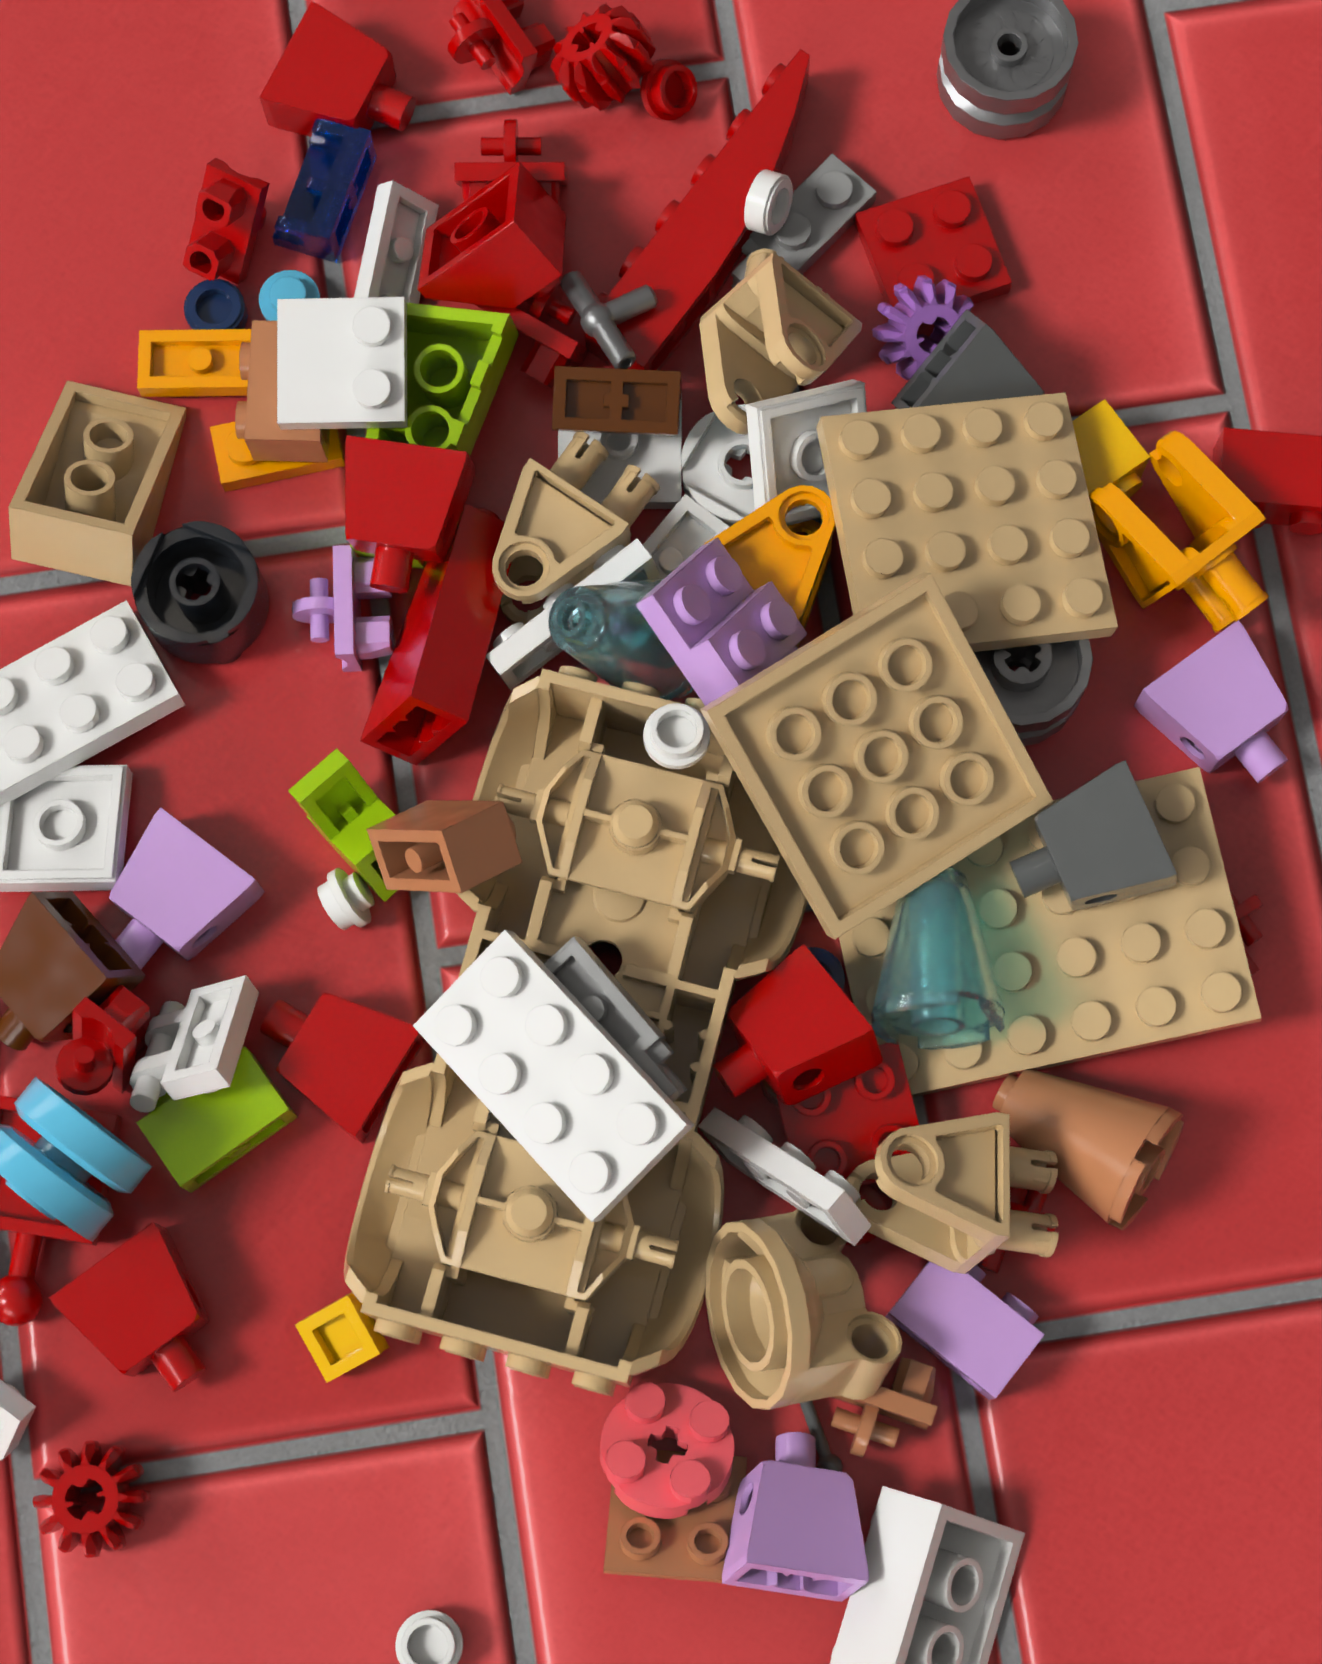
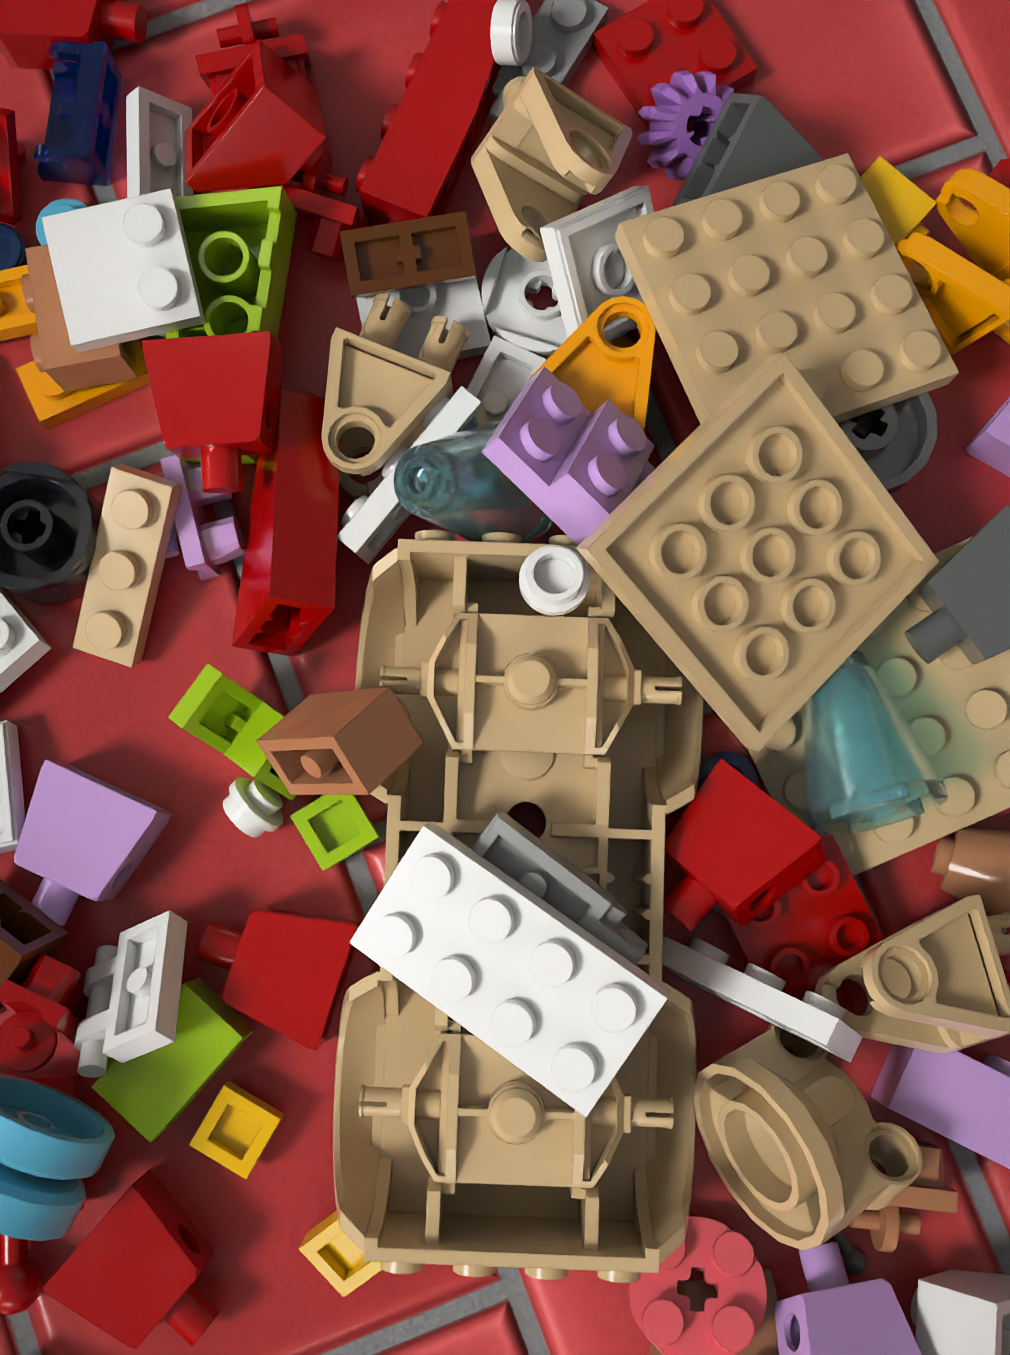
camera: 15 degrees left, 5 degrees up
flat silver piece [560,271,657,369] -> none
none -> tan plate [73,464,182,668]
none -> yellow plate [189,1081,285,1179]
none -> lime plate [290,795,381,871]

